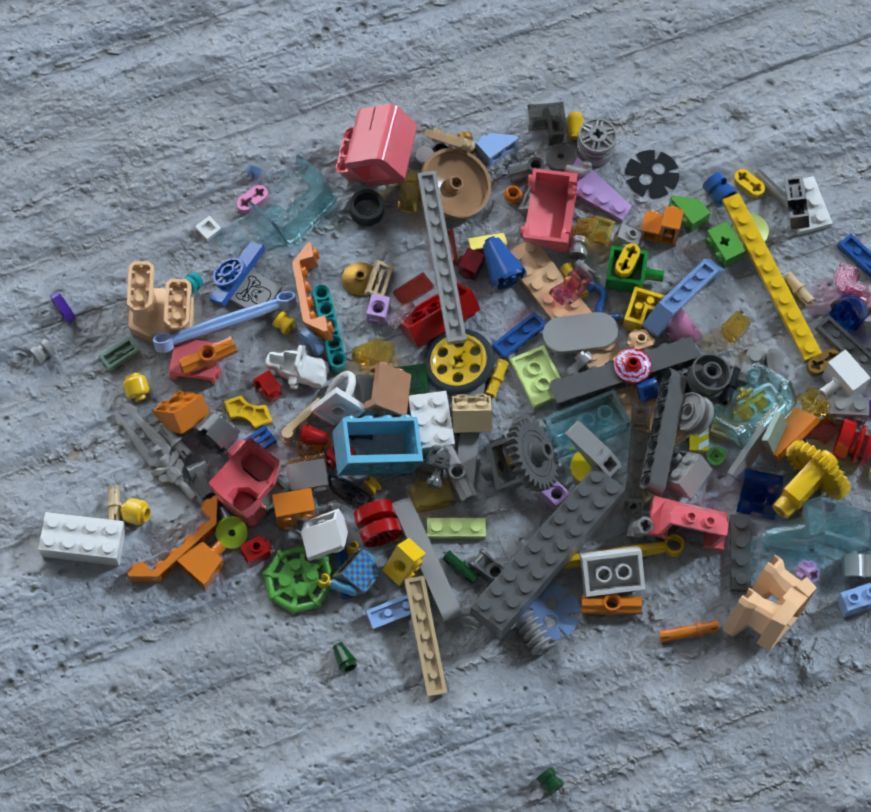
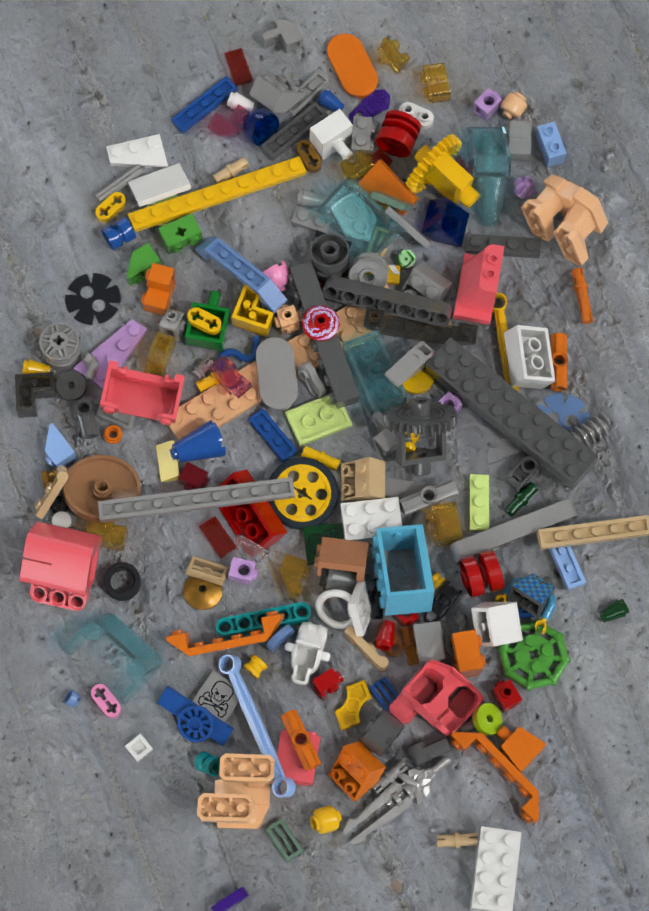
camera: 90 degrees left, 5 degrees up
yellow head [120,498,151,526] -> none
yellow brick [383,538,426,586] -> none
dark grey piece [426,445,451,491] -> none
light grey wheel [568,235,589,260] -> none
light grey piece [626,517,654,541] -> none
blue tile [636,378,658,403] -> none
clear yellow brick [720,311,751,345] -> none
clear yellow hips [731,387,769,421] -> none
black slope [784,176,810,230] -> none
none -> white tile [128,163,191,207]

